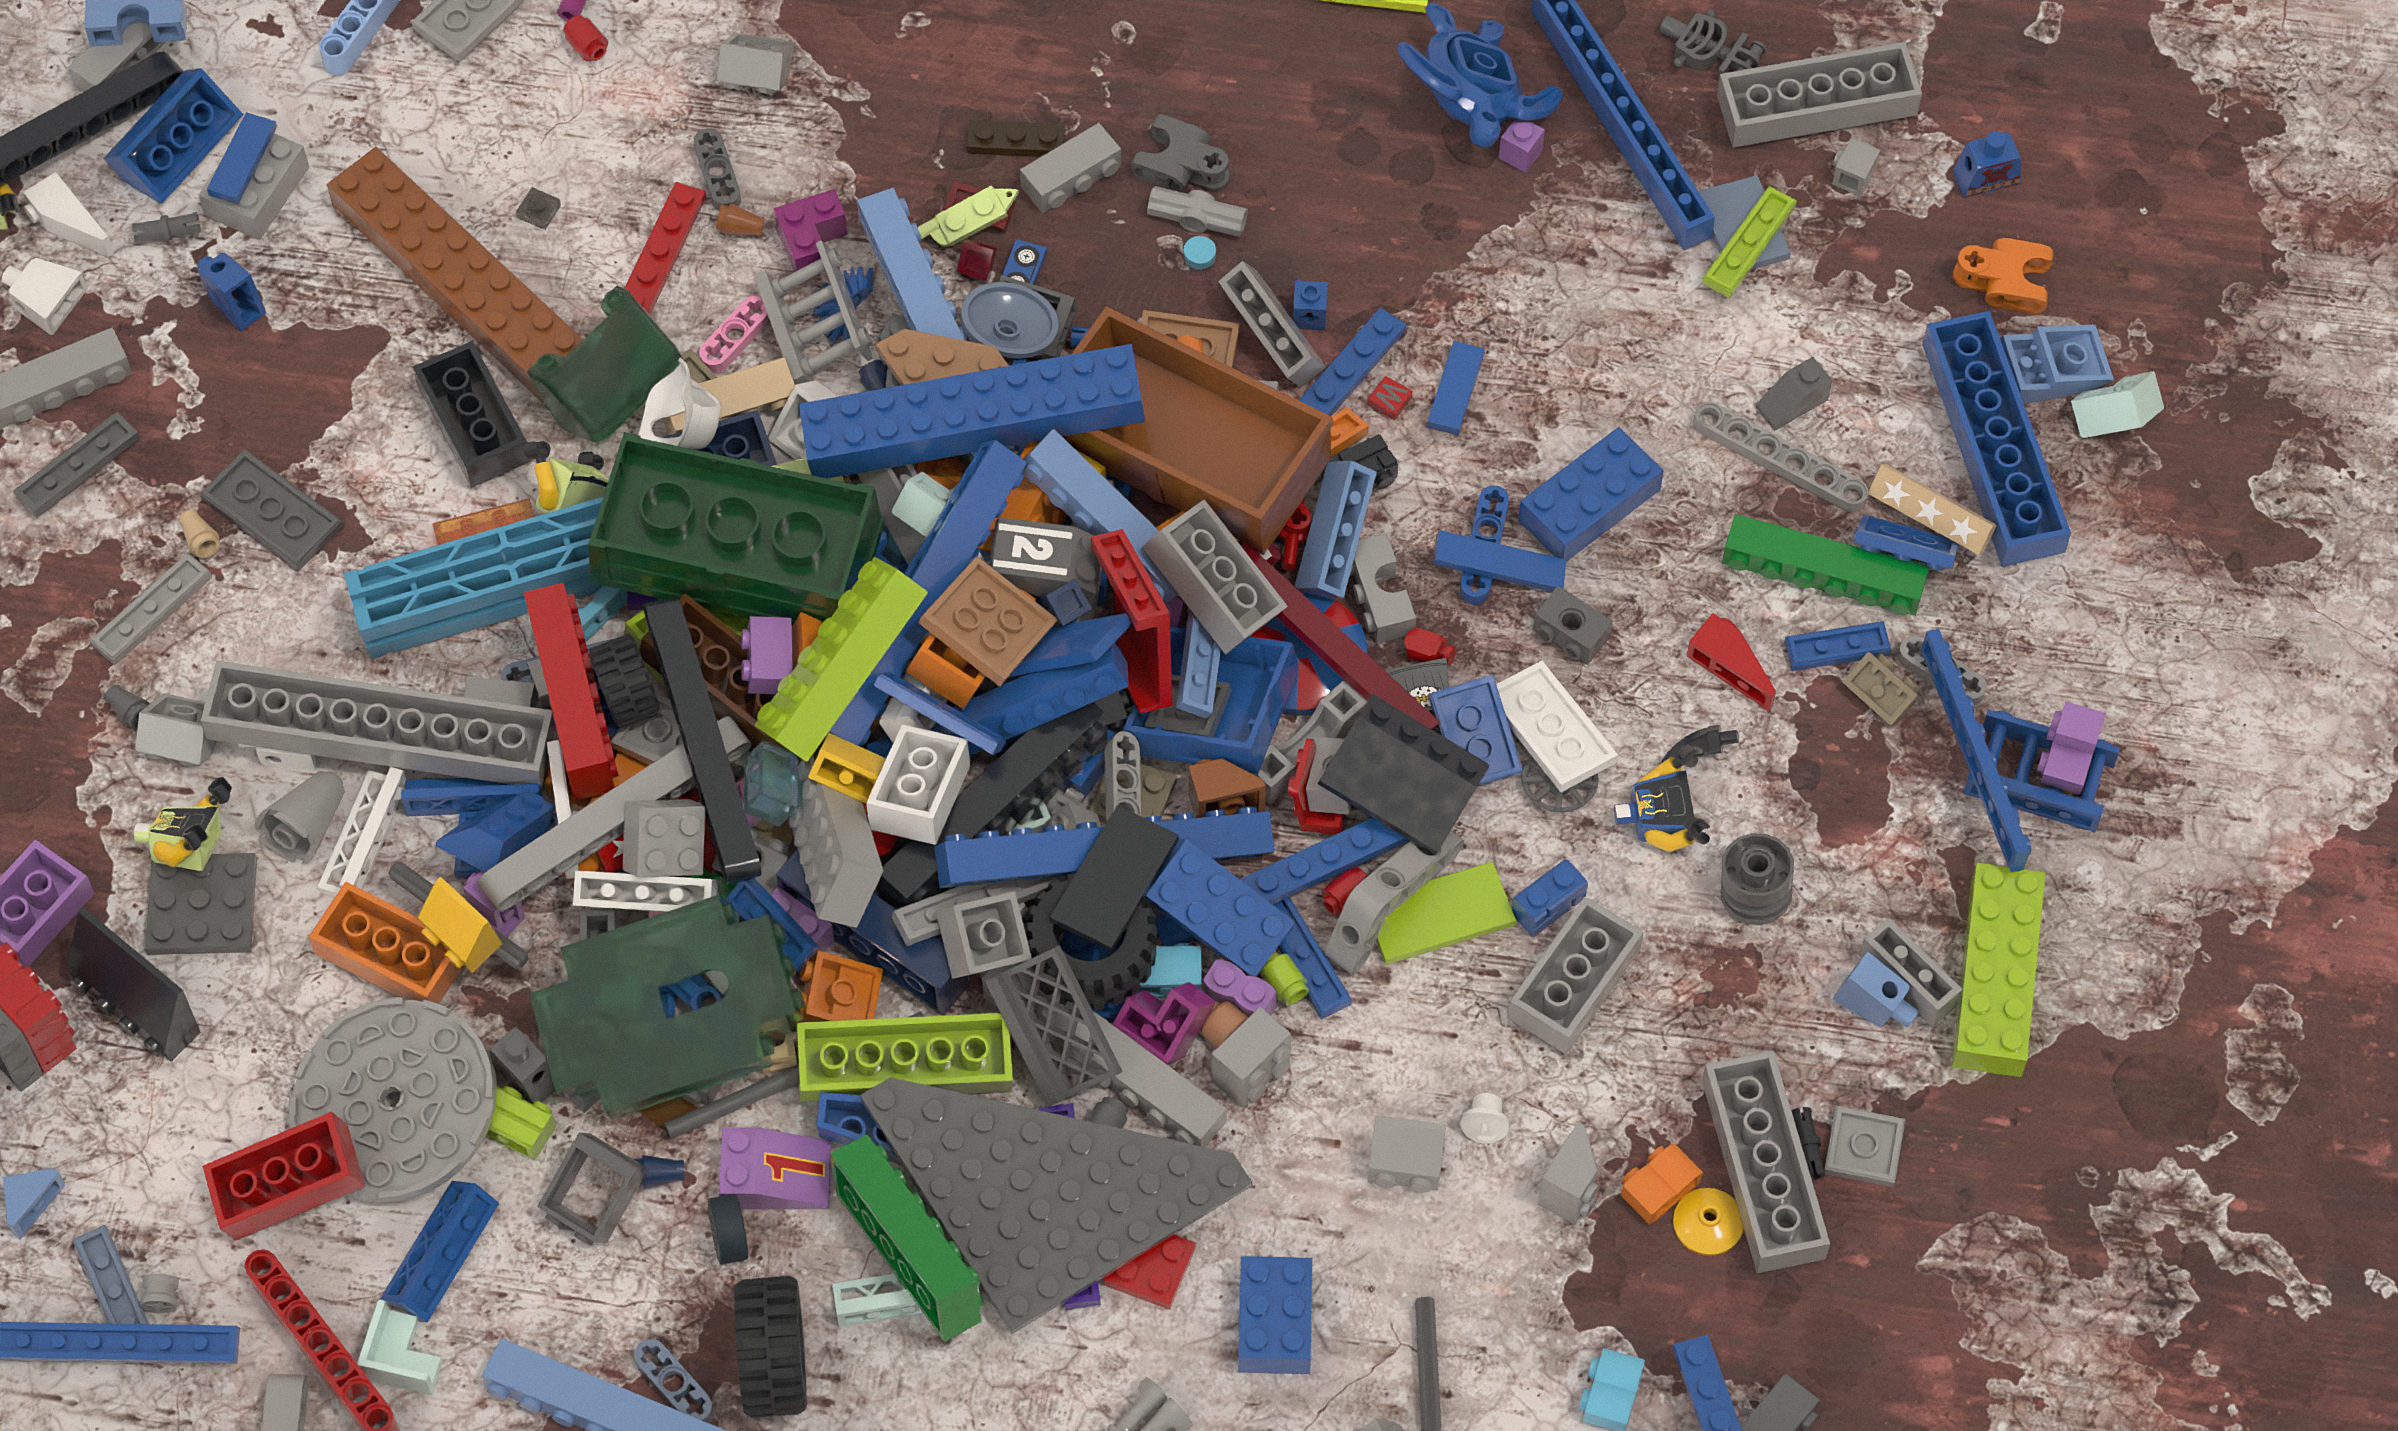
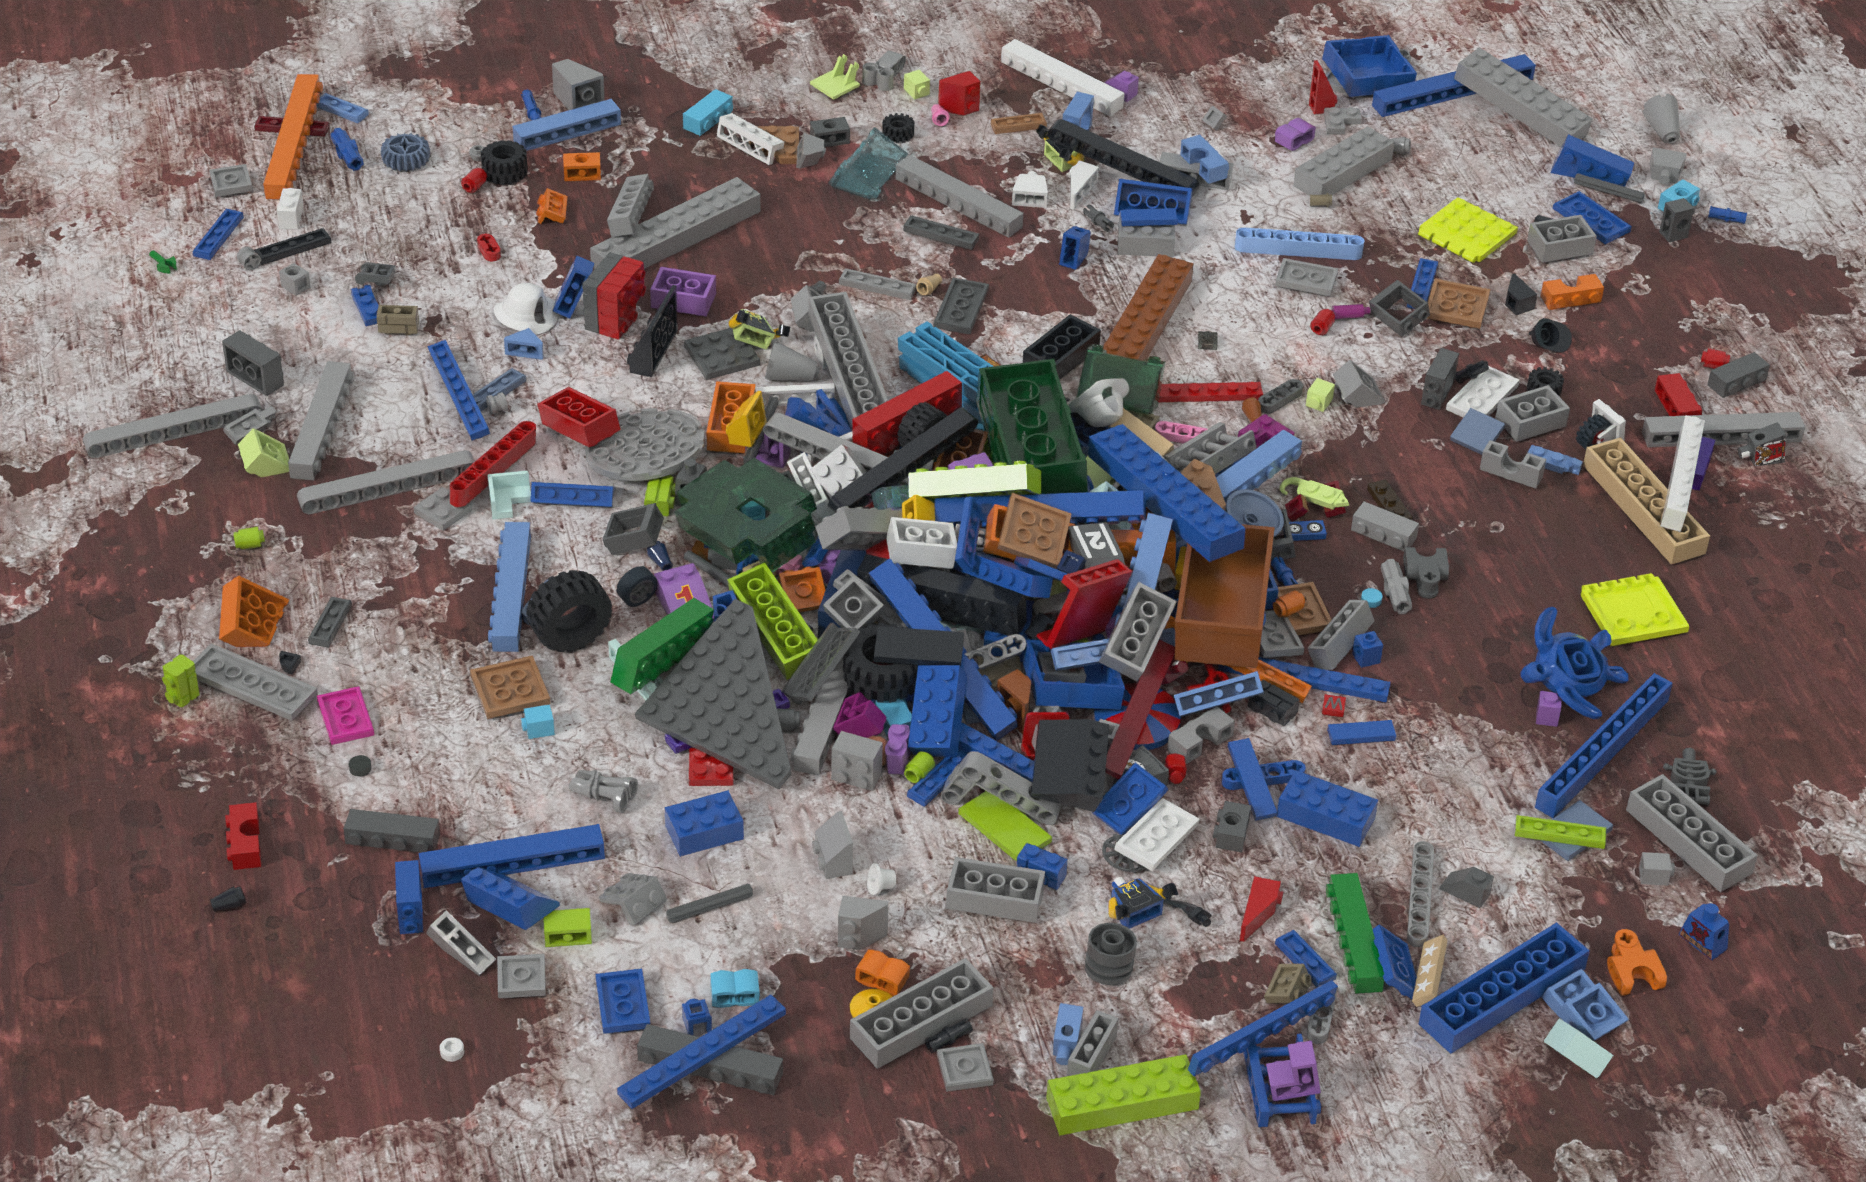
camera: 65 degrees right, 20 degrees down
none -> yellowish green brick [1306,378,1335,412]

